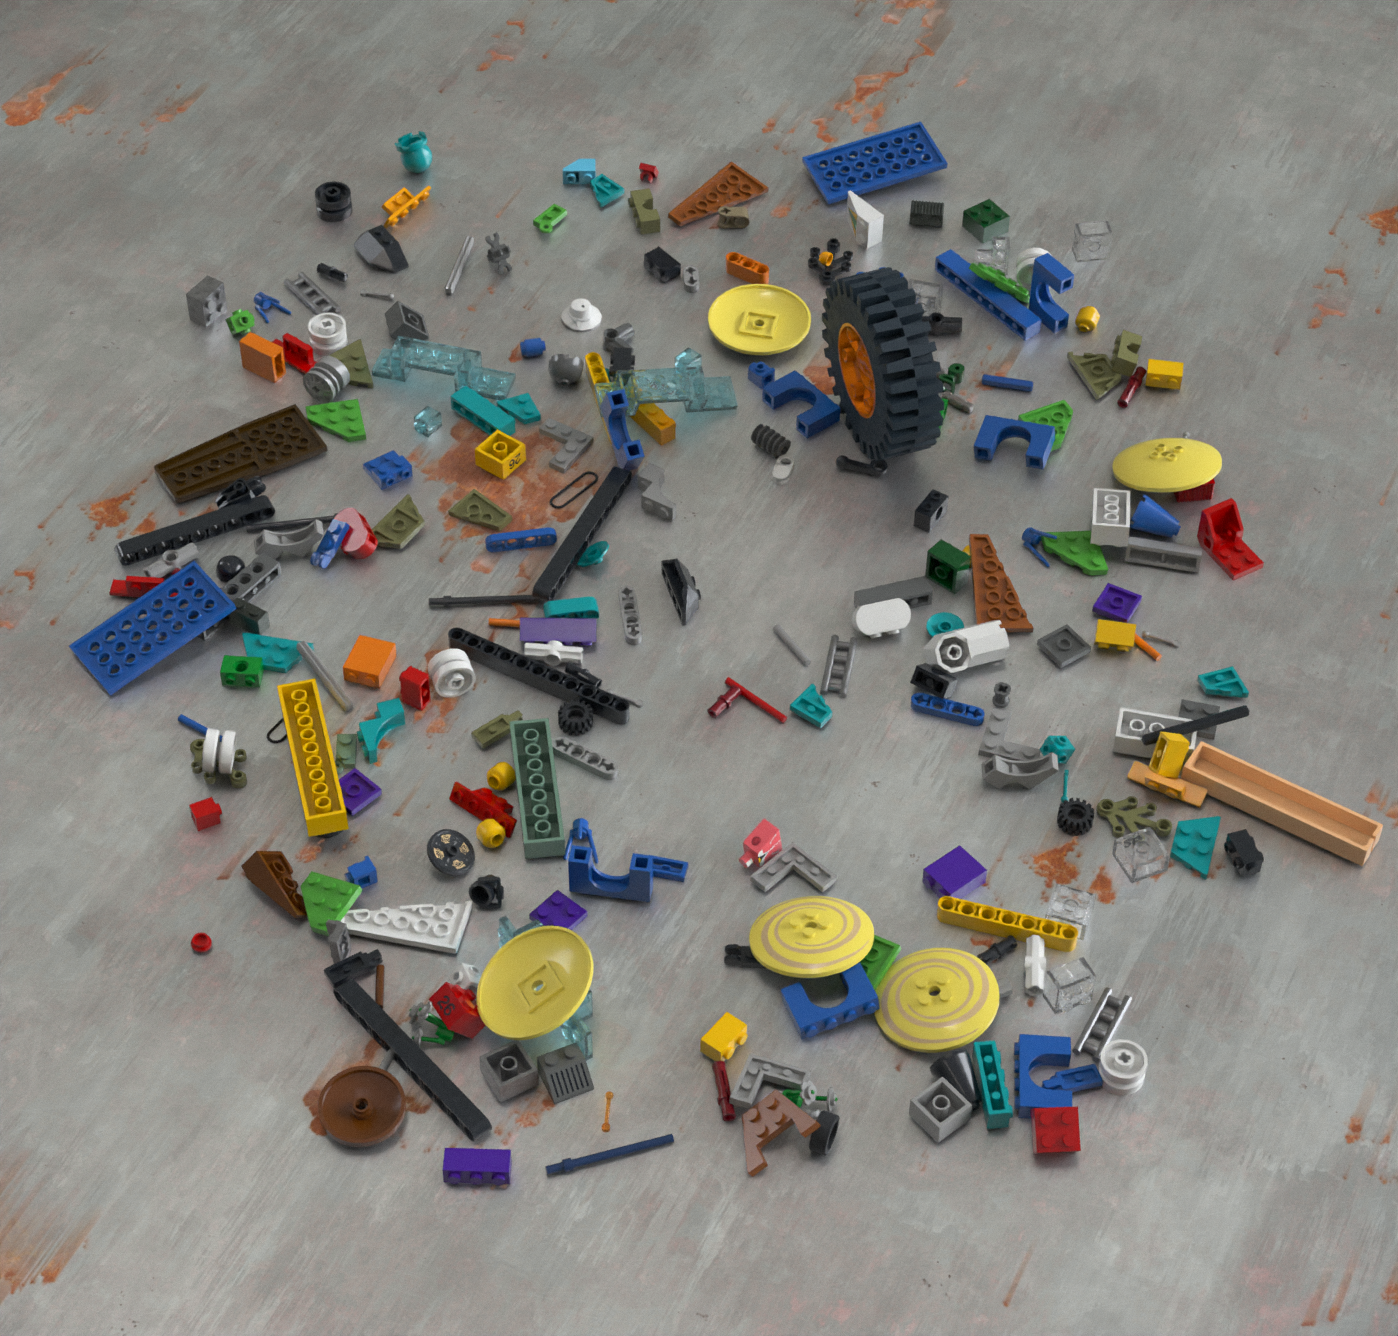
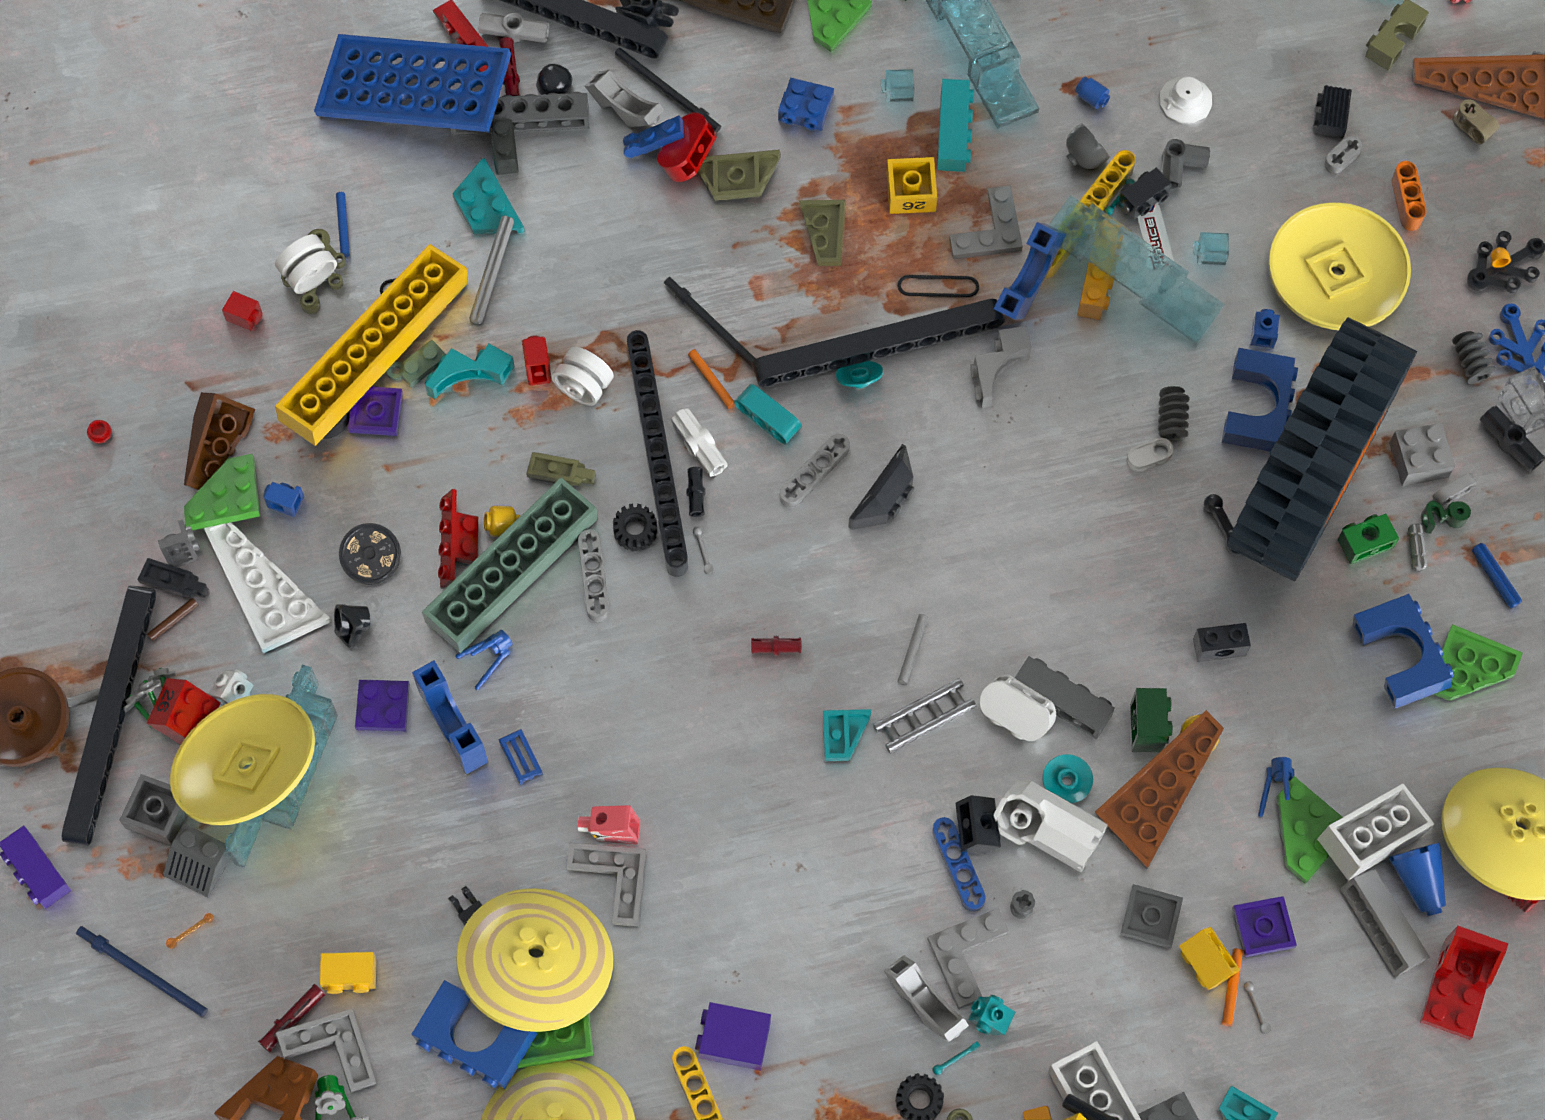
camera: 50 degrees right, 20 degrees up
green brick [220,655,264,688] -> none
orange brick [343,635,397,689] -> none
yellow head [476,819,505,849] -> none
blue beam [485,527,557,552] -> none
teal wing [497,393,541,425] -> none
brick [520,617,597,645] -> none
red bar [725,677,787,723] -> none

